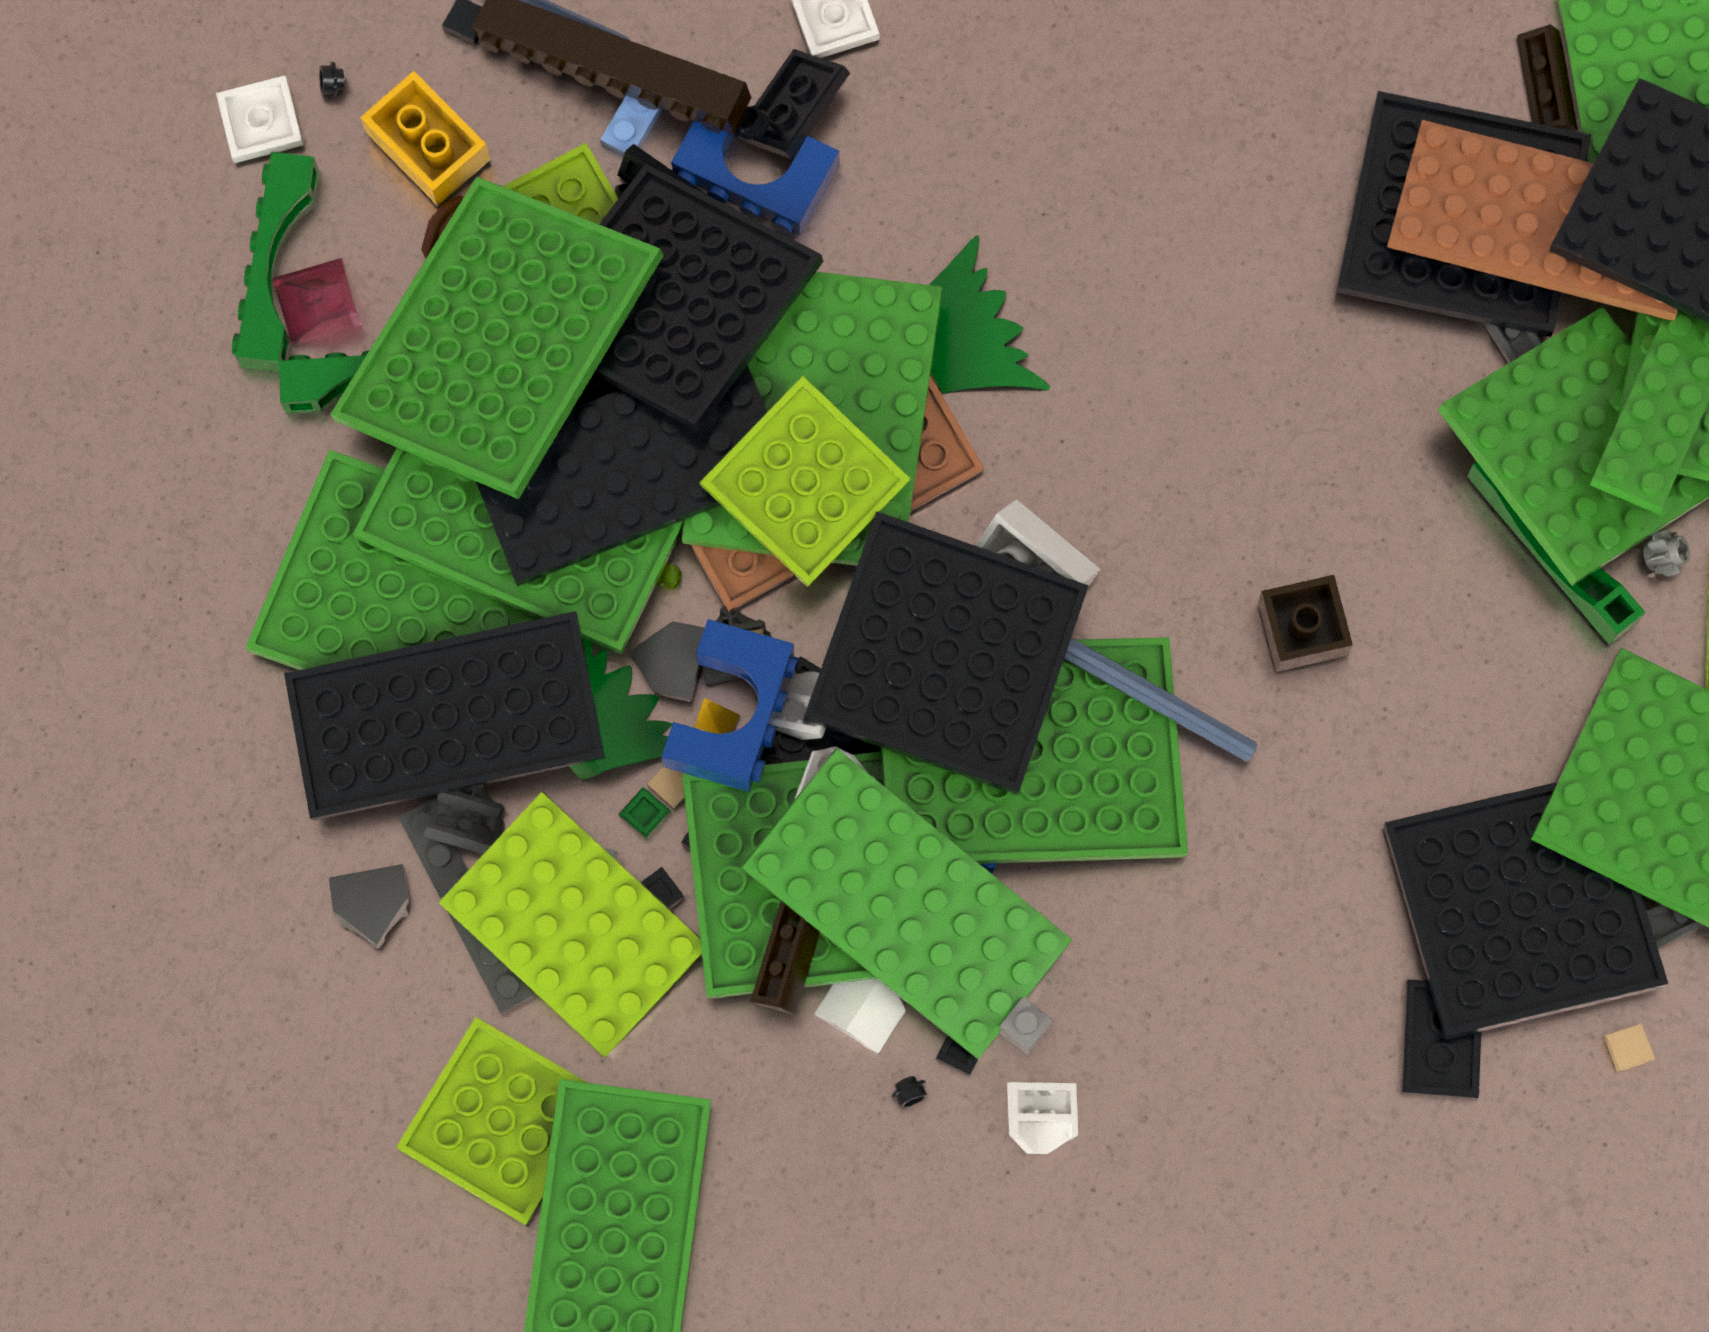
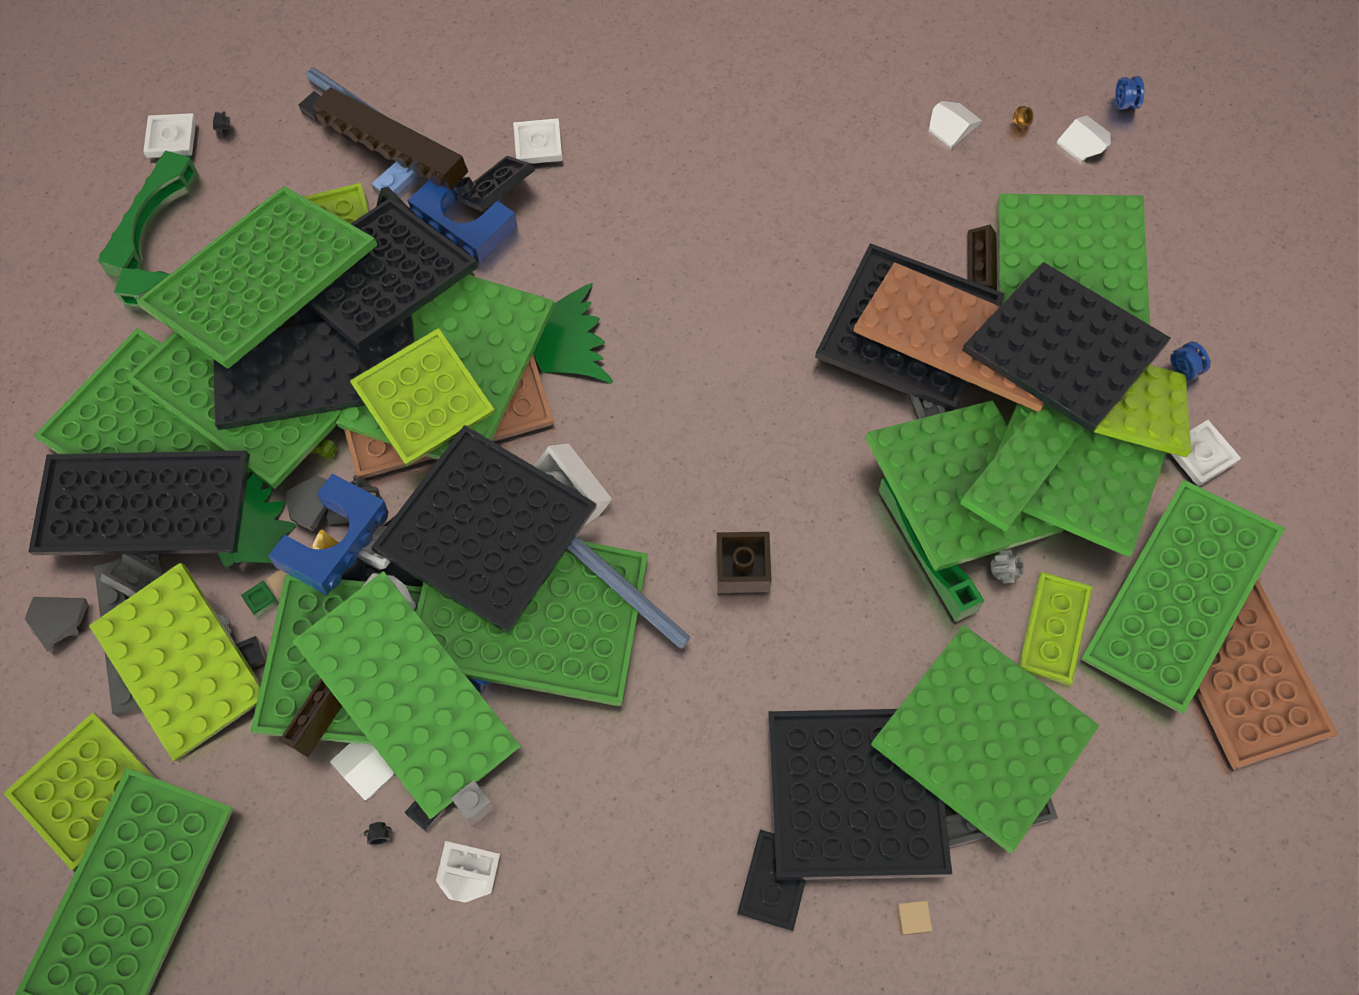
camera: 10 degrees right, 10 degrees down
clear pink slope [273,258,362,346] -> none
yellow brick [360,71,491,206] -> none

